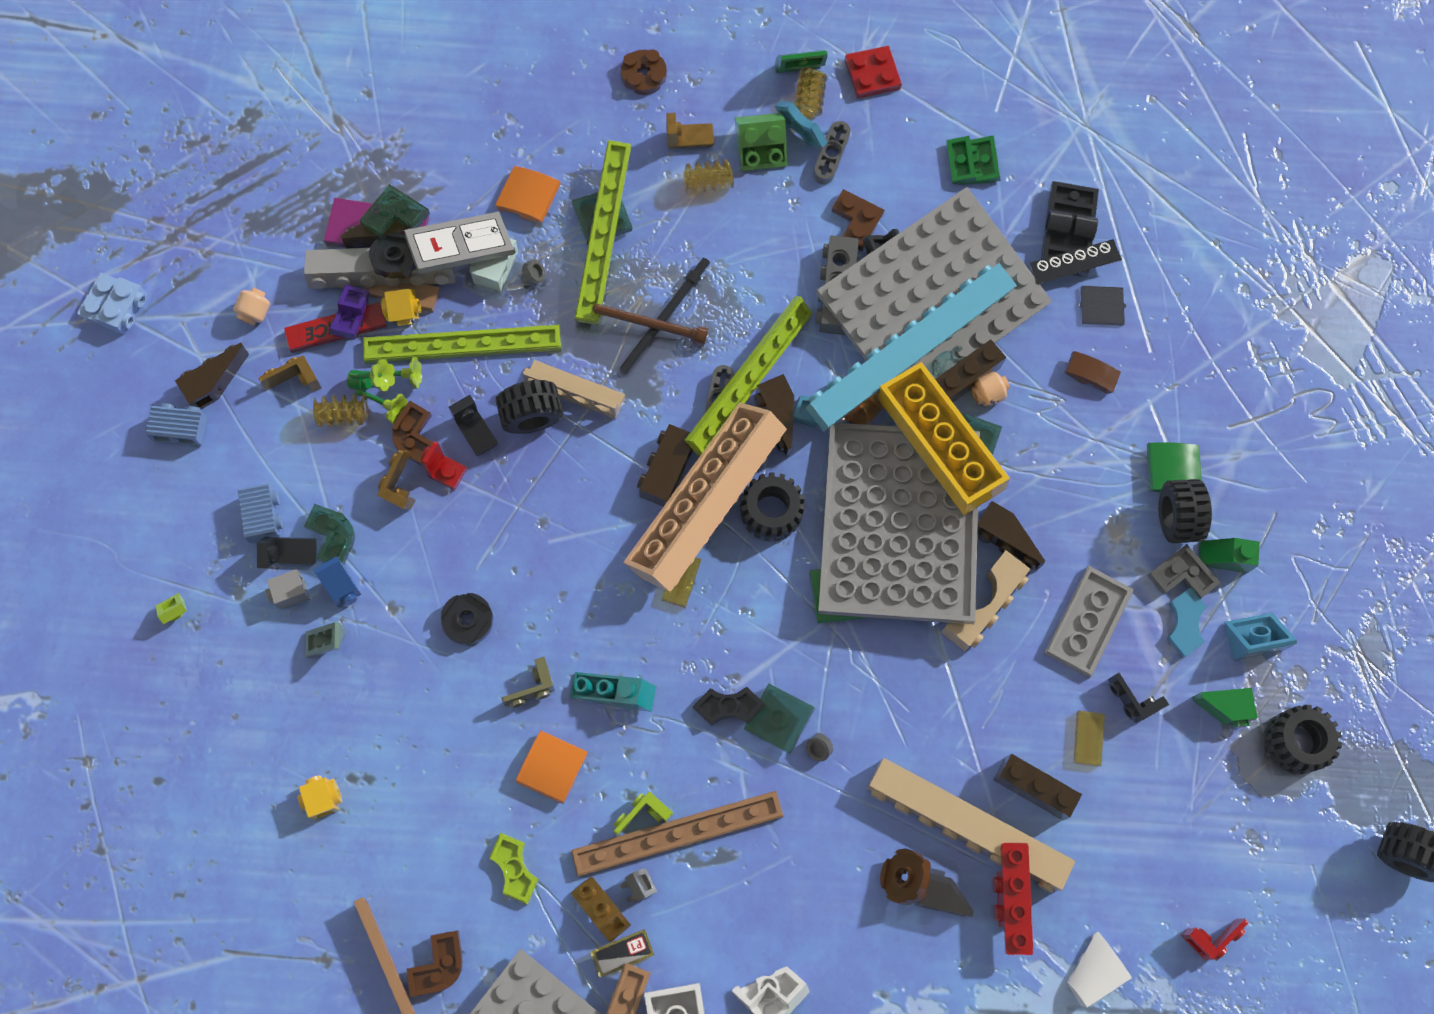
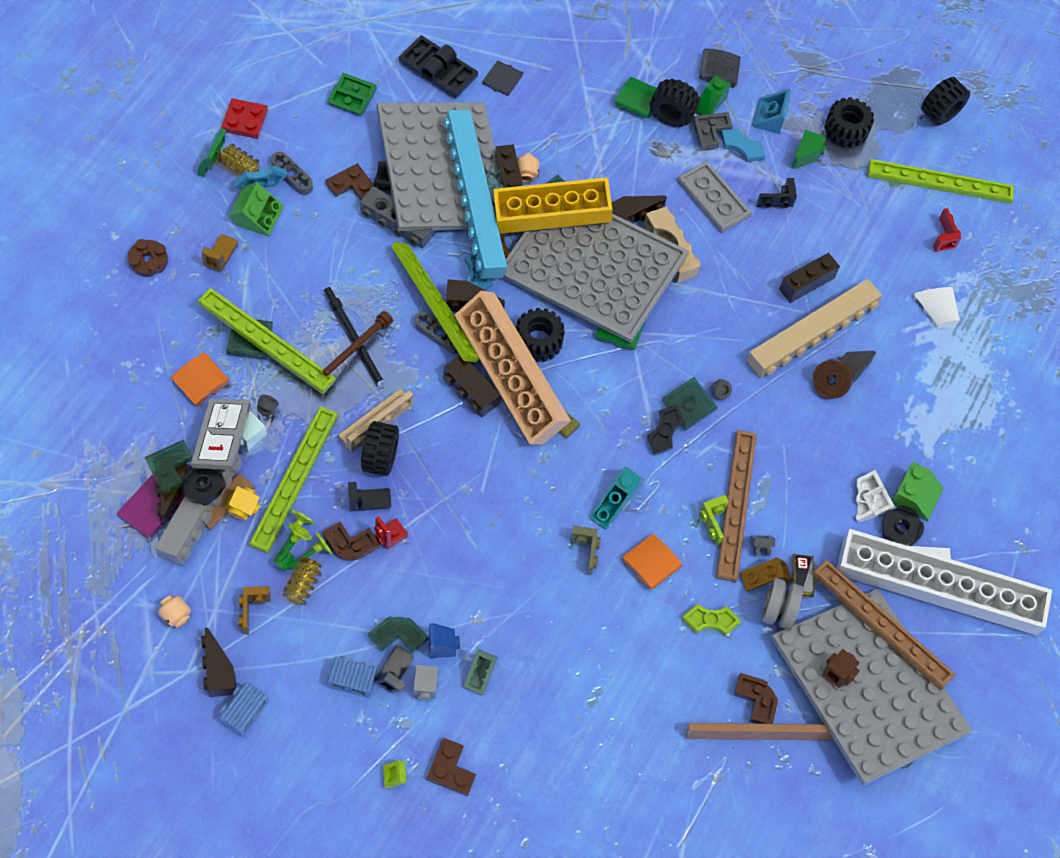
camera: 65 degrees left, 10 degrees down
light blue plate [77,273,147,335] -> none
red tile [284,302,387,353] -> none
yellow brick [297,776,342,820] -> none
dark purple slope [330,285,370,340] -> none
pearl gold bracket [377,450,416,509] -> none
black plate [441,593,494,646] -> none
clear yellow piece [683,159,734,194] -> none
red bracket [992,843,1033,955] -> none
black sticker [1030,239,1122,284] -> none
reddish brown slope [1064,351,1121,394] -> none
clear yellow tile [1073,710,1105,767] -> none
none -> reddish brown plate [426,737,476,797]
none -> clear smoke slope [699,48,741,88]
none -> light grey wheel [761,577,804,630]
none -> lime tile [867,159,1014,204]

